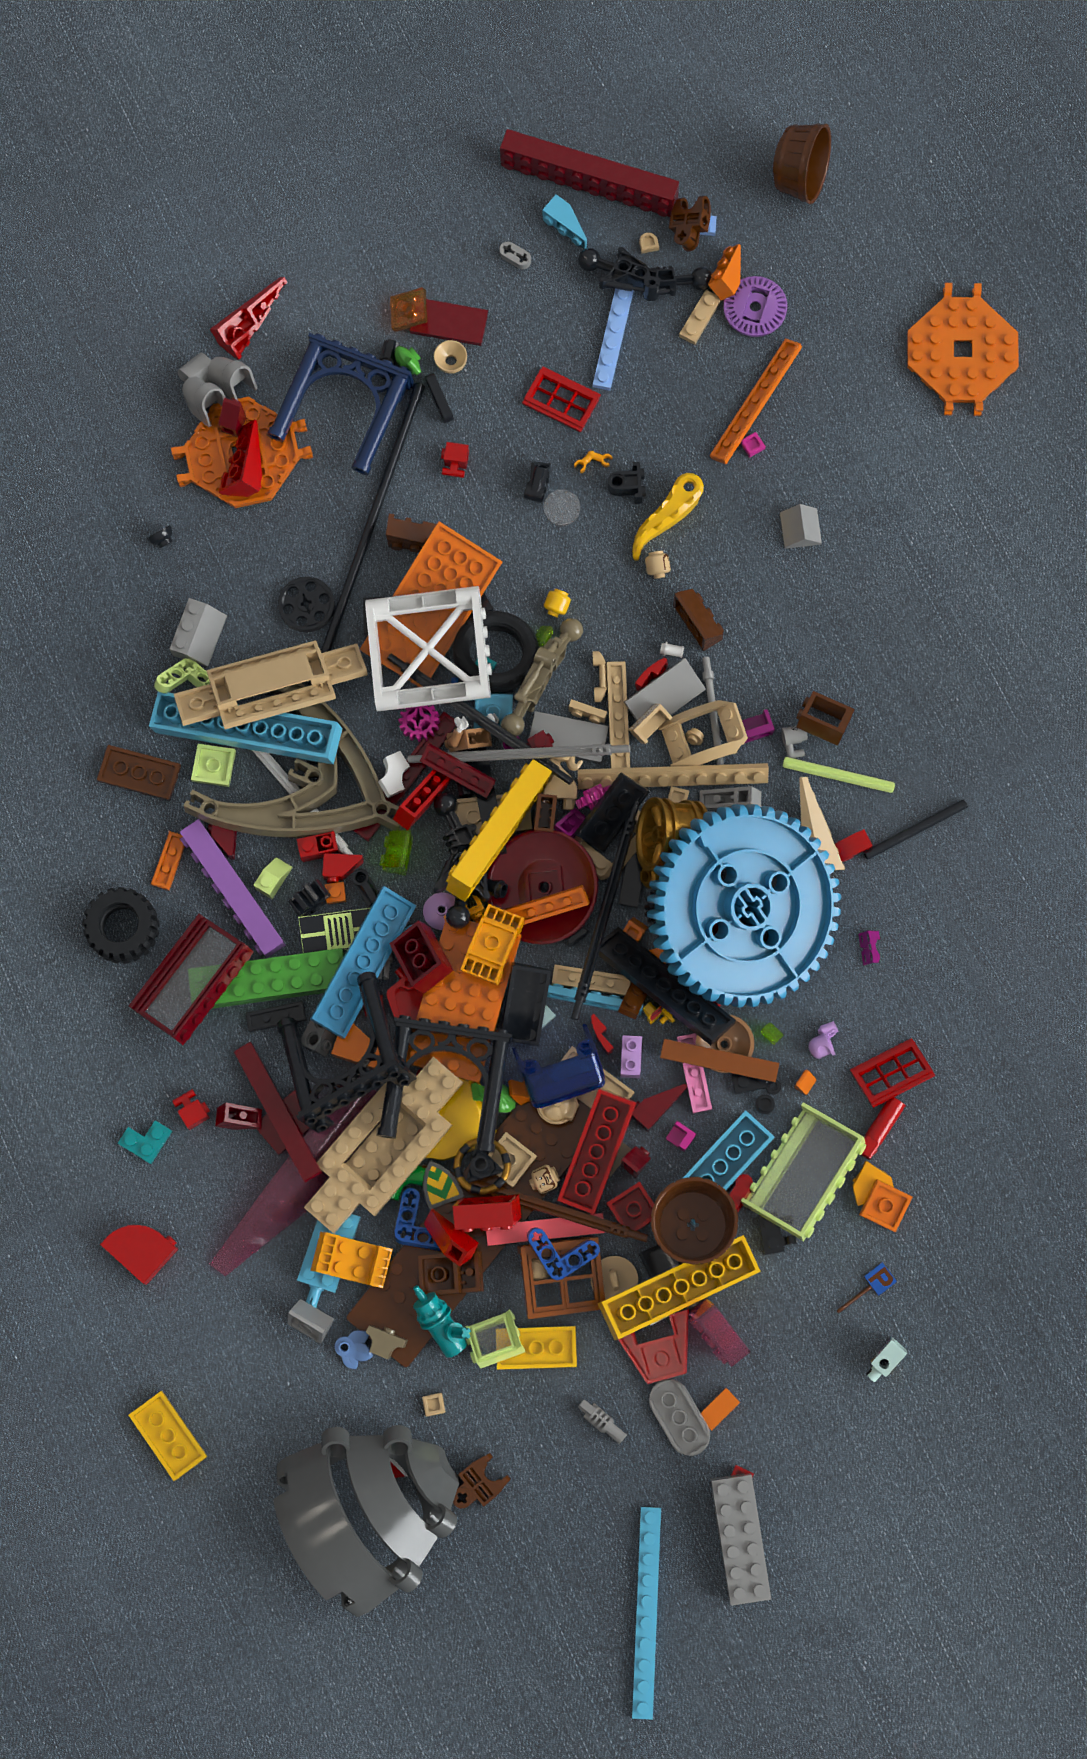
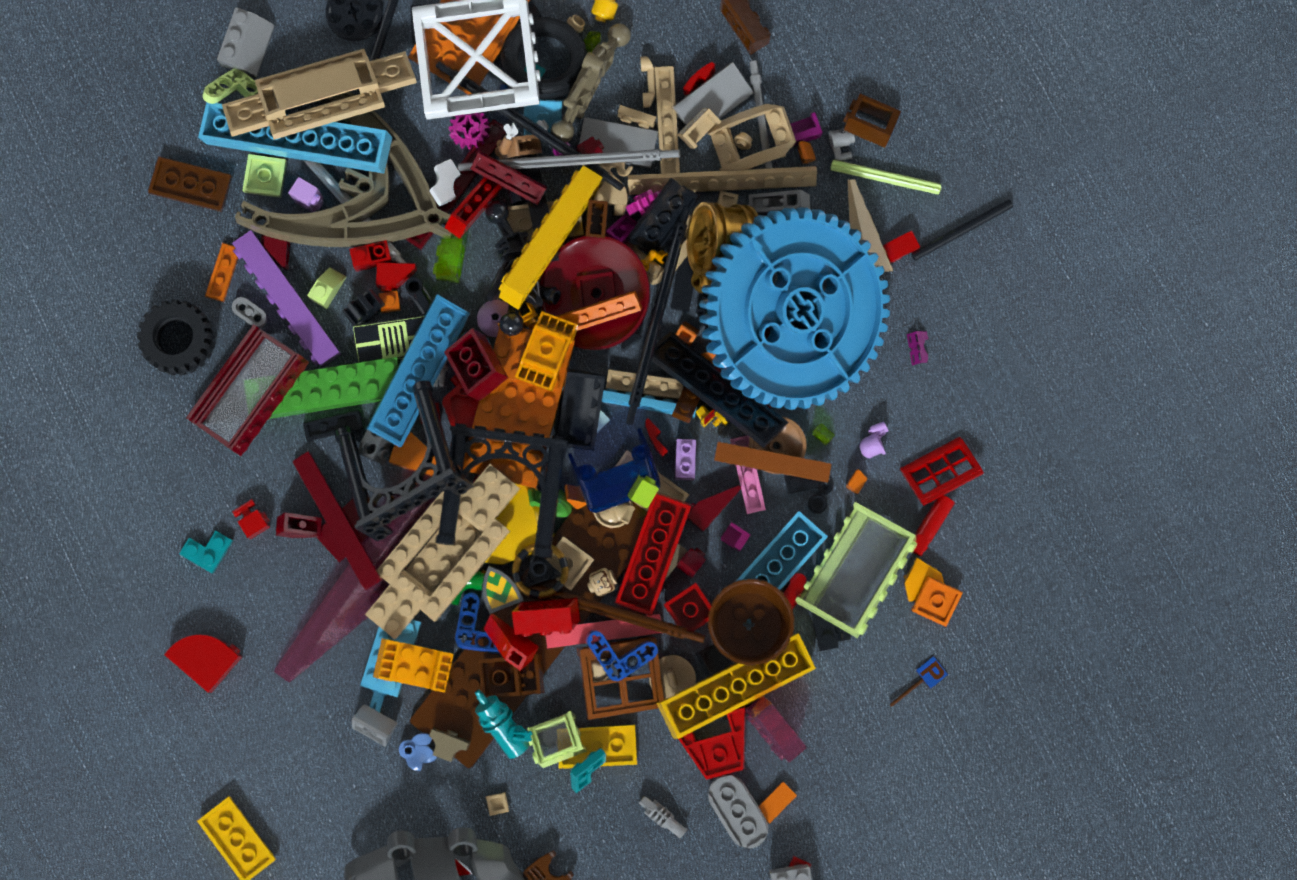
camera: 10 degrees left, 5 degrees up
white pin [660,642,684,658] -> none
light aqua torso [866,1336,907,1382] -> none
none -> light grey plate [232,297,267,328]
none -> lavender brick [288,177,324,212]
none -> tan plate [567,15,585,33]
none -> teal plate [570,748,606,793]
none -> lime brick [628,475,659,508]
none -> light orange arm [641,249,668,271]
none -> orange slope [797,141,816,164]

